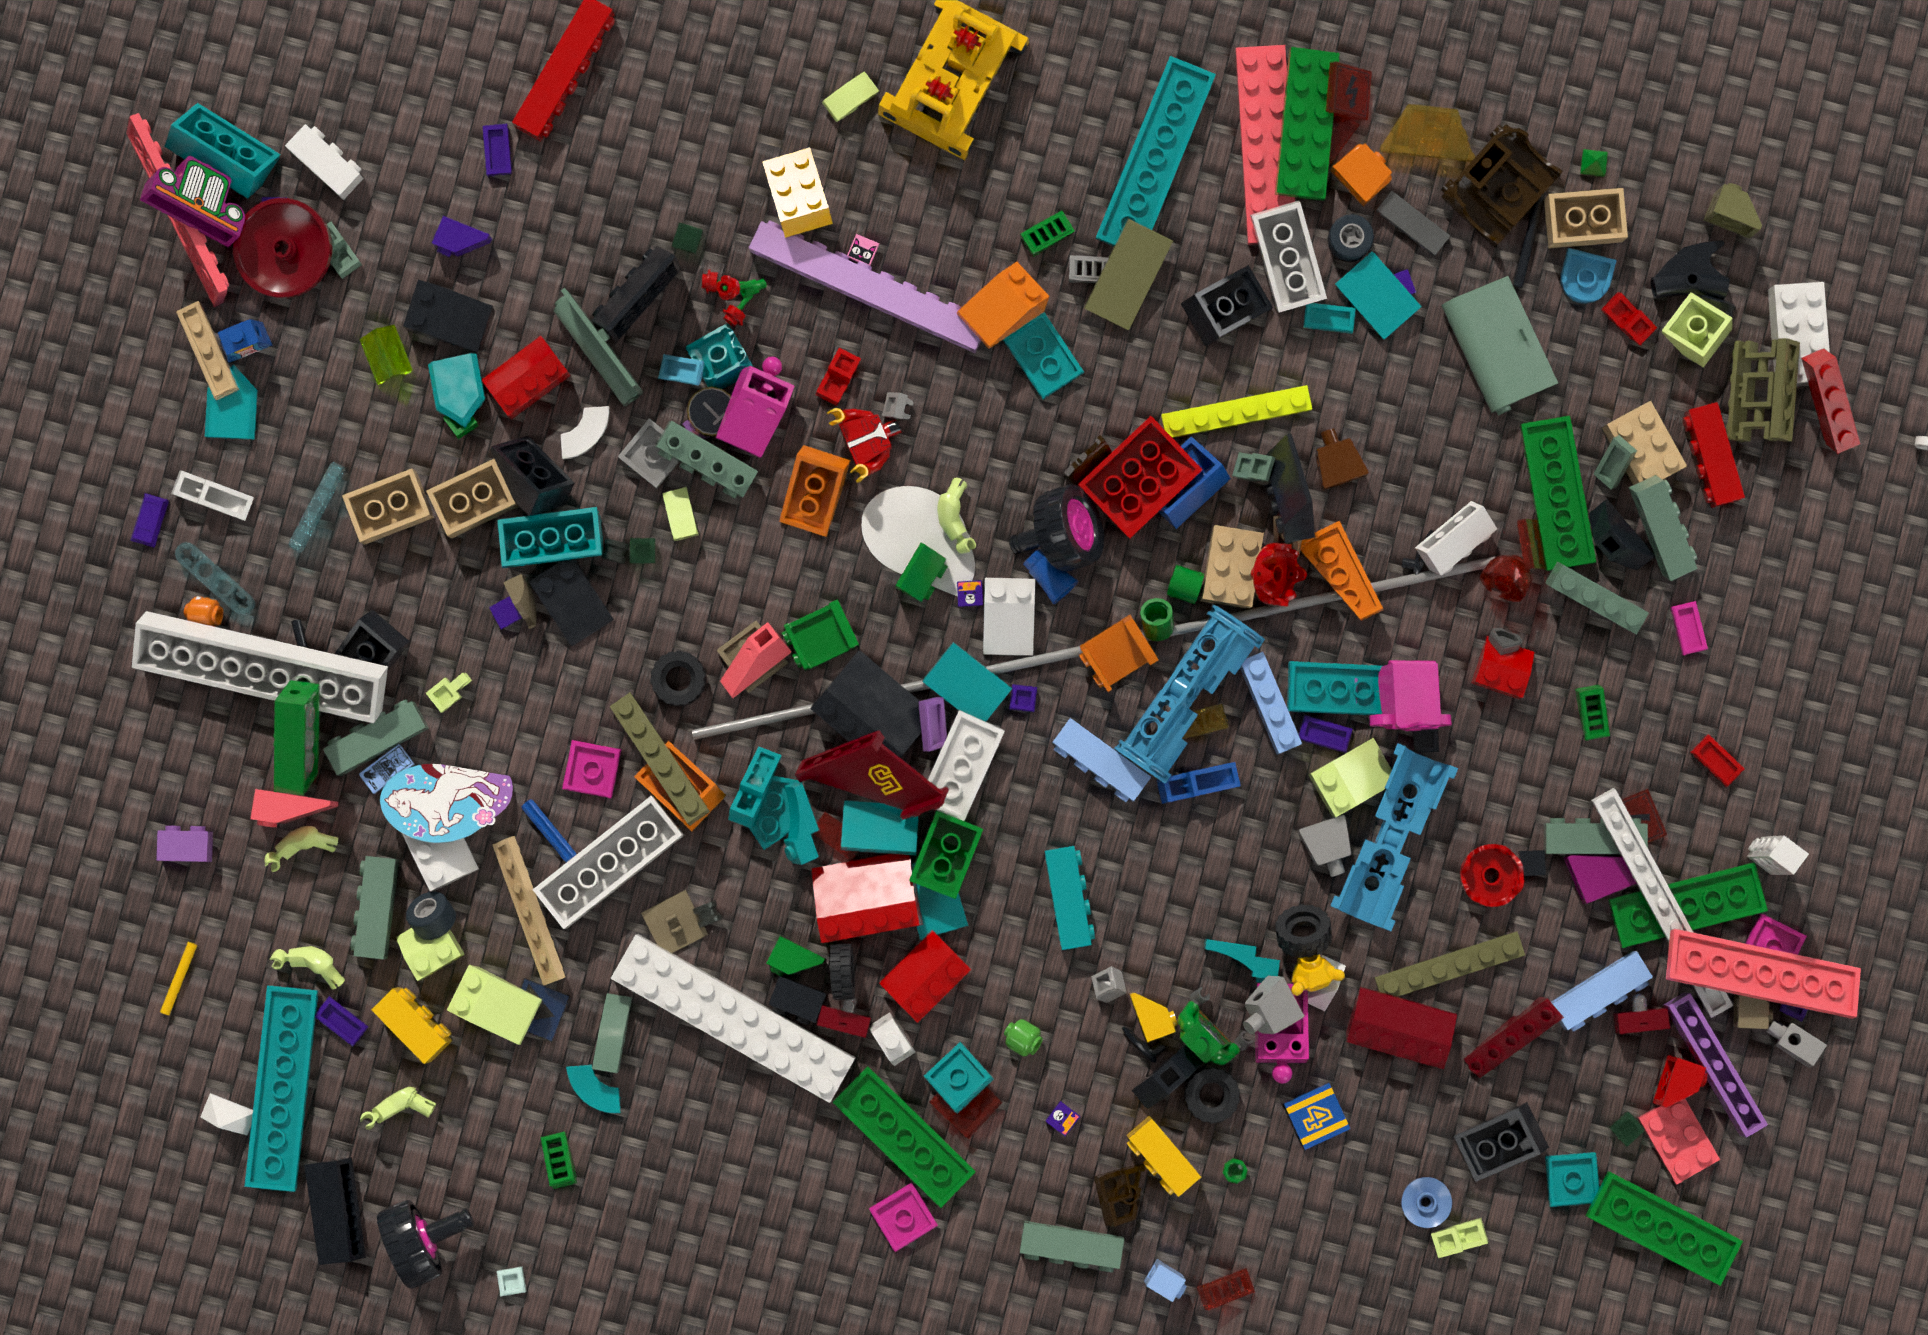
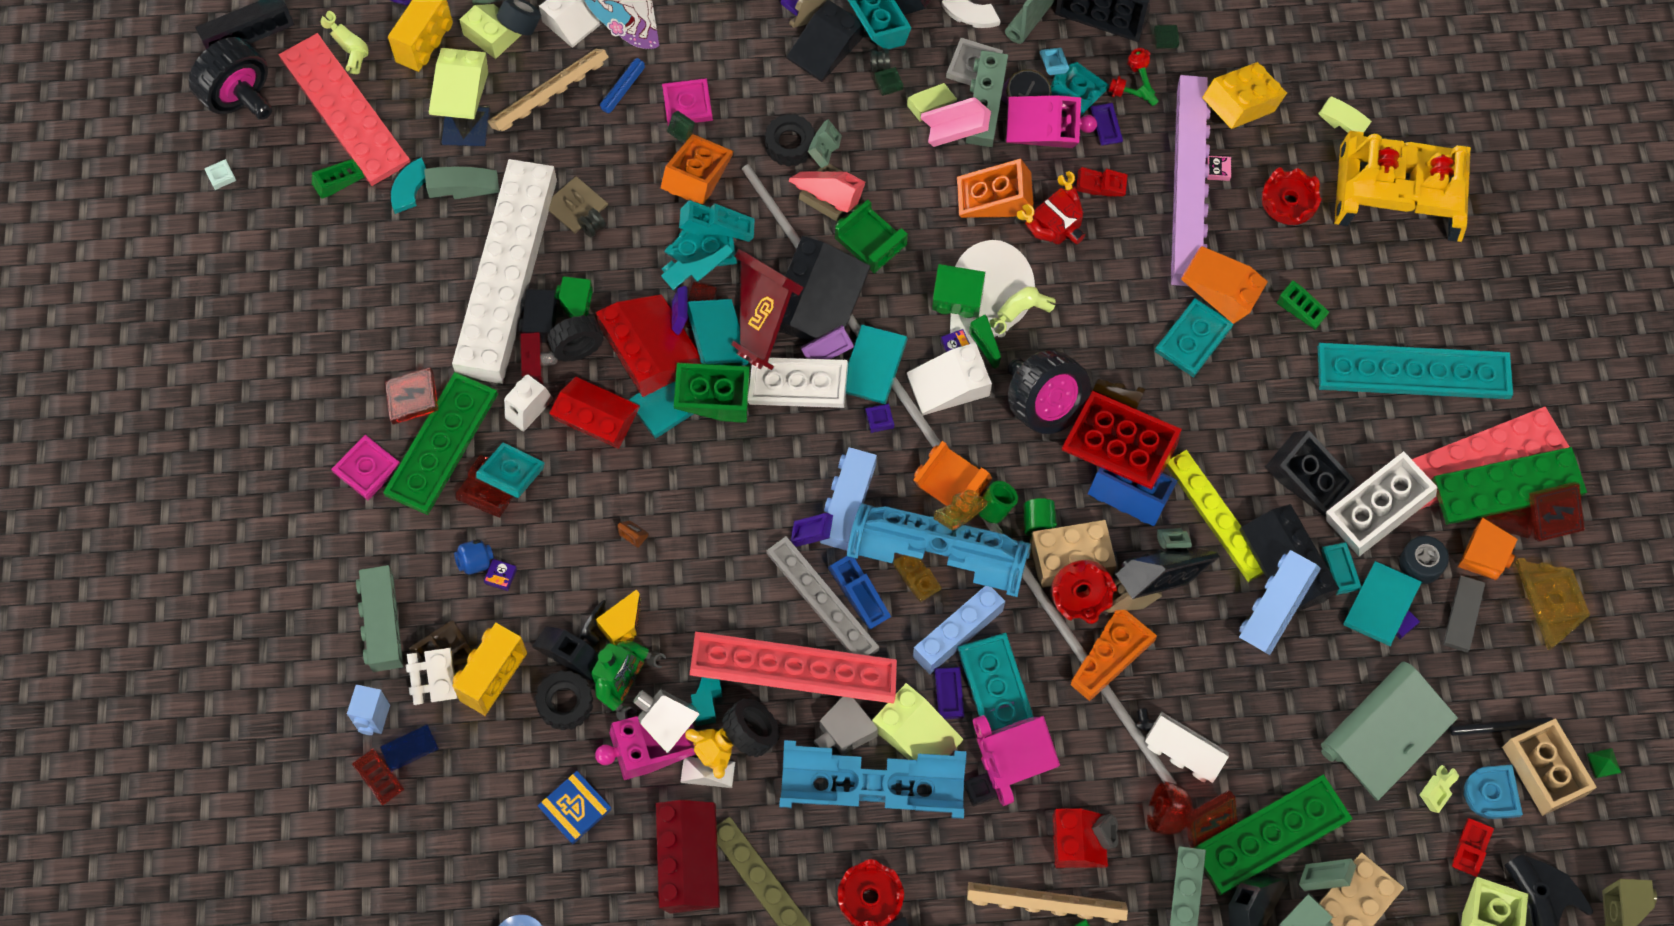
camera: 70 degrees right, 20 degrees down
white brick [533,796,685,929] -> none
olive plate [610,693,710,826] -> none
light grey tile [882,392,913,419] -> none
bright green head [1004,1019,1043,1057] -> none
blue plant [1023,549,1079,605] -> none
teal brick [1044,846,1095,950] -> none
light grey slope [1069,255,1108,283] -> none
olive tile [1084,219,1173,330] -> none
light grey slope [1091,966,1127,1003] -> none
green tile [1222,1158,1248,1184] -> none
reddish brown torso [1315,428,1369,491] -> none
dark brown piece [1441,124,1563,248] -> none
none -> coral plate [278,33,411,186]
none -> clear blue tile [380,724,439,772]
none -> clear red tile [385,367,438,425]
none -> white plate [406,648,458,705]
none -> blue head [454,539,493,575]
none -> dark orange slope [617,521,649,548]
none -> clear green plate [667,111,695,143]
none -> dark purple tile [672,286,688,335]
none -> coral plate [690,631,897,704]
none -> light grey plate [766,536,879,656]
none -> dark purple tile [791,513,833,547]
none -> sand green slope [808,119,842,168]
none -> bright pink panel [921,97,991,147]
none -> clear yellow slope [933,490,988,531]
none -> tan plate [967,882,1128,923]
none -> green slope [969,314,1001,369]
none -> dark purple tile [1090,103,1123,146]
none -> black slope [1239,504,1340,612]
none -> light blue brick [1239,550,1321,655]
none -> red plate [1261,167,1322,225]
none -> yellowish green plate [1420,765,1459,813]

